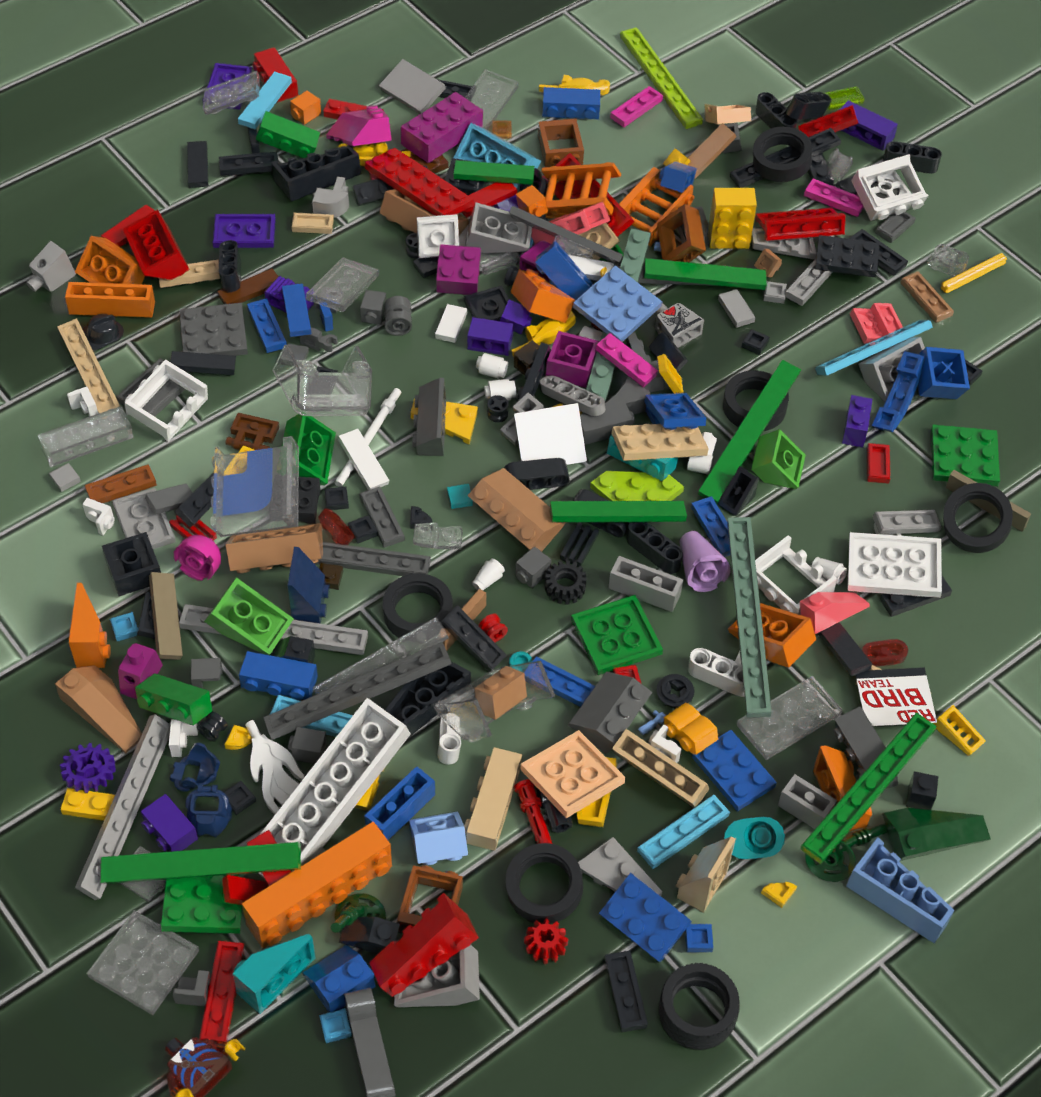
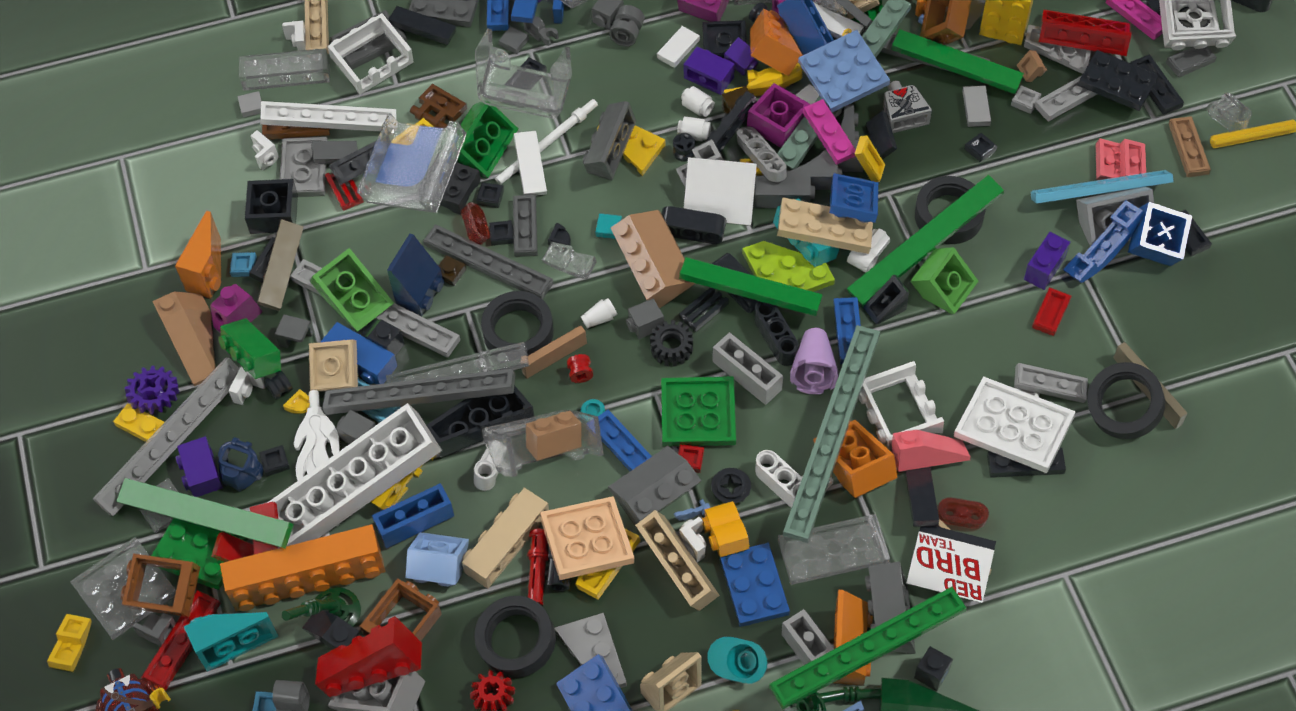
camera: 25 degrees right, 5 degrees up
dark blue helmet [170,743,220,791] -> none
dark pink cylinder [174,535,221,581] -> none
medium nougat slope [226,523,323,573] -> none
blue slope [302,945,375,1013] -> none
black tile [440,605,507,673] -> none
medium azure tile [637,795,730,869] -> none
white cone [812,557,847,585] -> none
green plate [931,425,1000,486] -> none
yellow slope [933,705,986,756] -> none
none -> yellow slope [47,614,92,672]
none -> dark orange window [121,554,200,617]
none -> white plate [260,101,396,132]
none -> tan tile [309,339,358,392]

